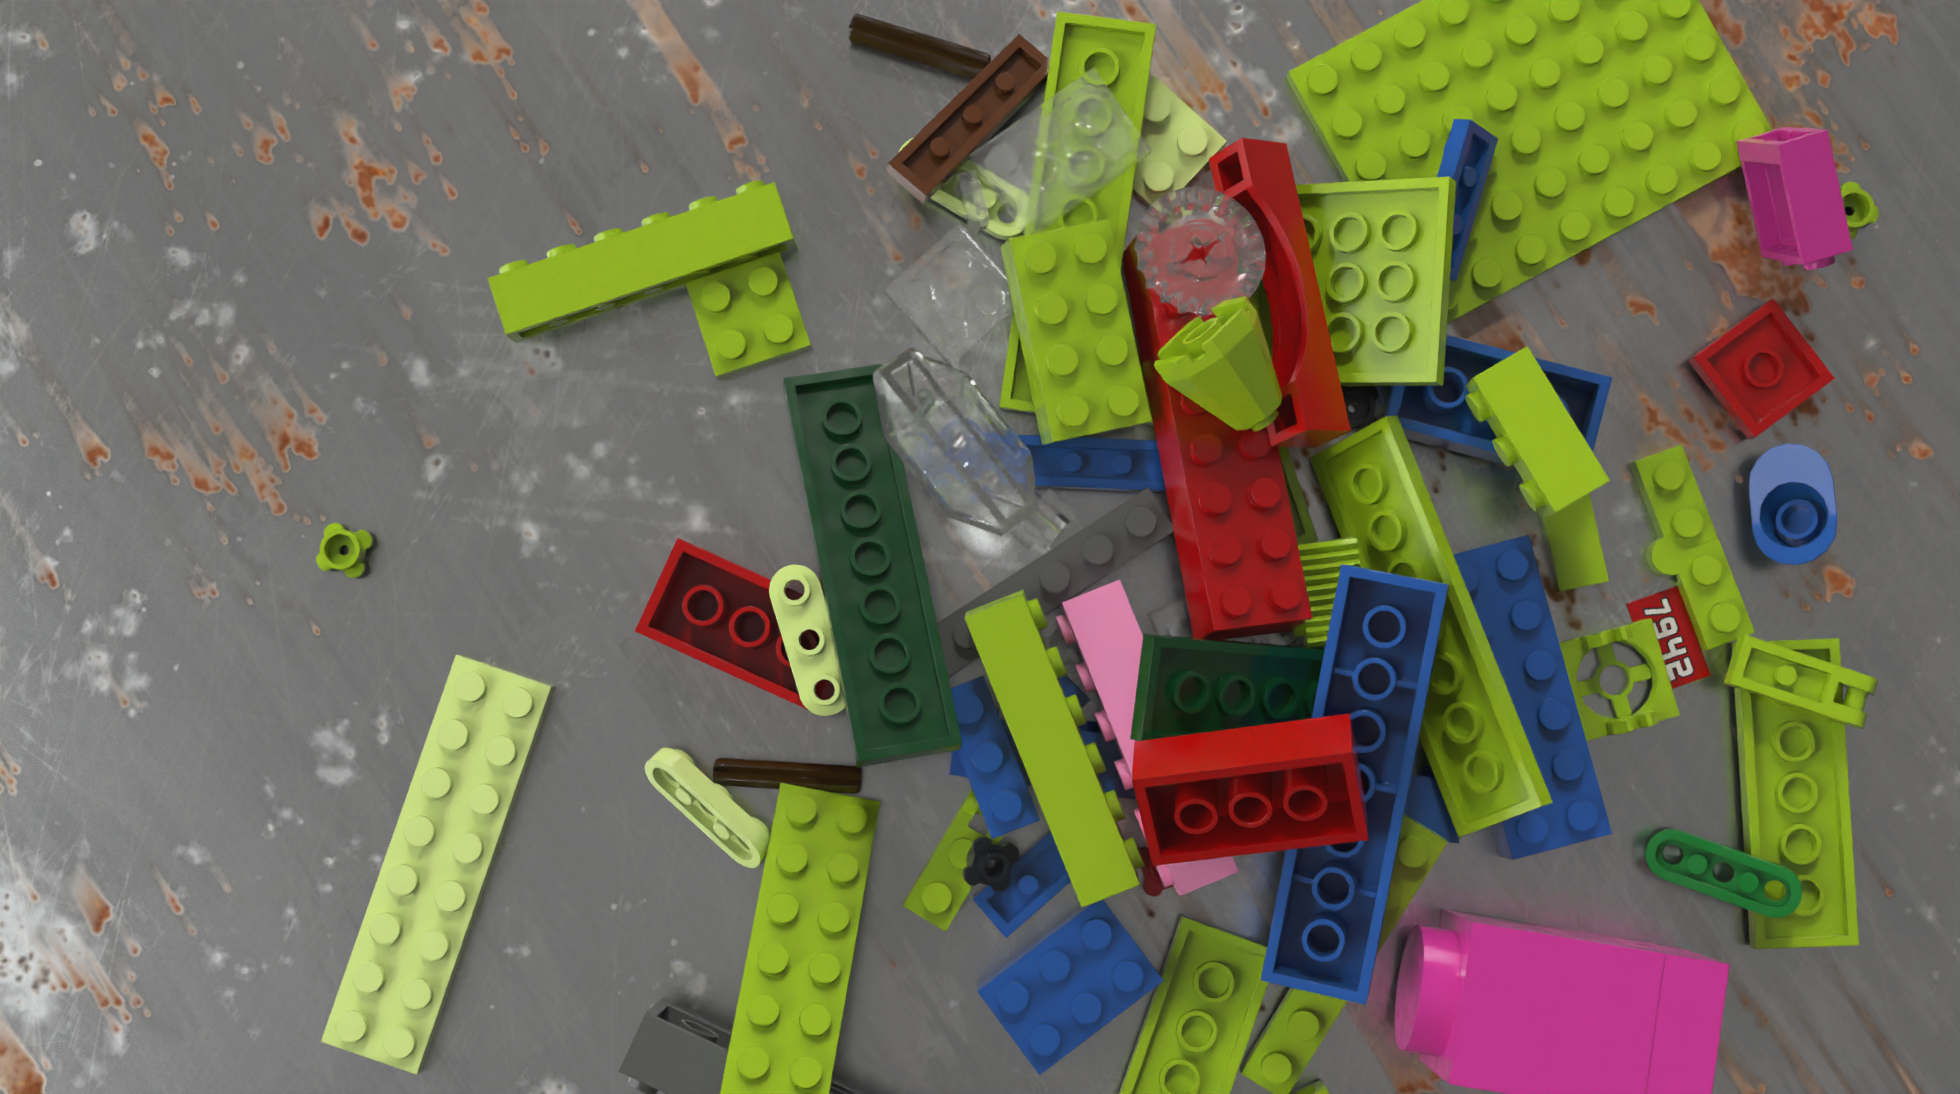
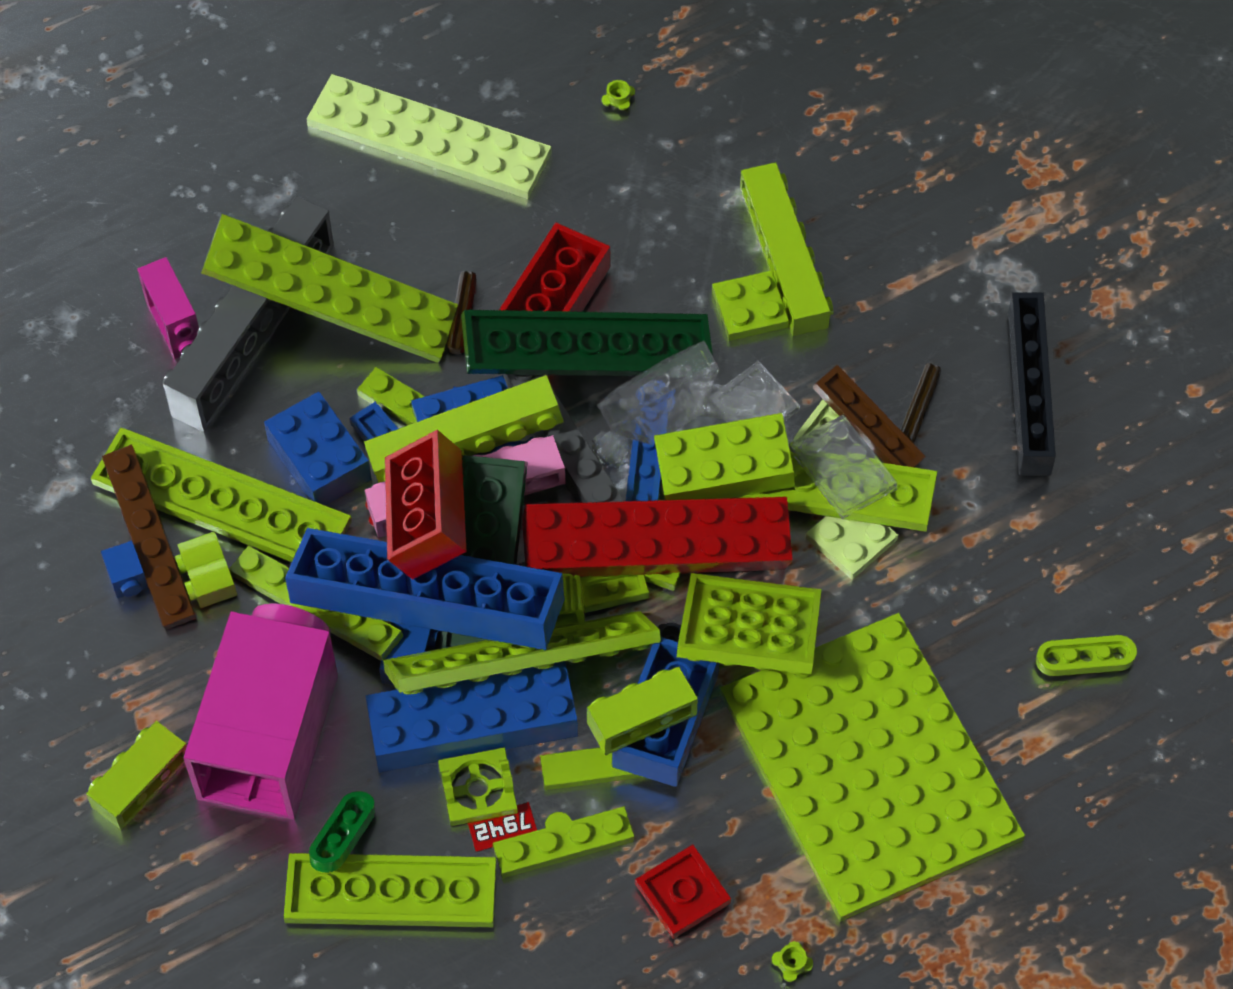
camera: 90 degrees right, 25 degrees down
yellowish green plate [645,747,770,868] -> none
yellowish green plate [769,565,845,716] -> none
clear tile [957,170,989,233] -> none
black plate [963,836,1020,892] -> none
clear gear [1133,187,1266,317] -> none
lime cone [1154,296,1282,432] -> none
red arch [1209,138,1351,448] -> none
blue plate [1437,119,1498,281] -> none
lime plate [1723,635,1878,729] -> none
dark pink window [1736,127,1853,270] -> none
blue piece [1749,443,1838,565] -> none

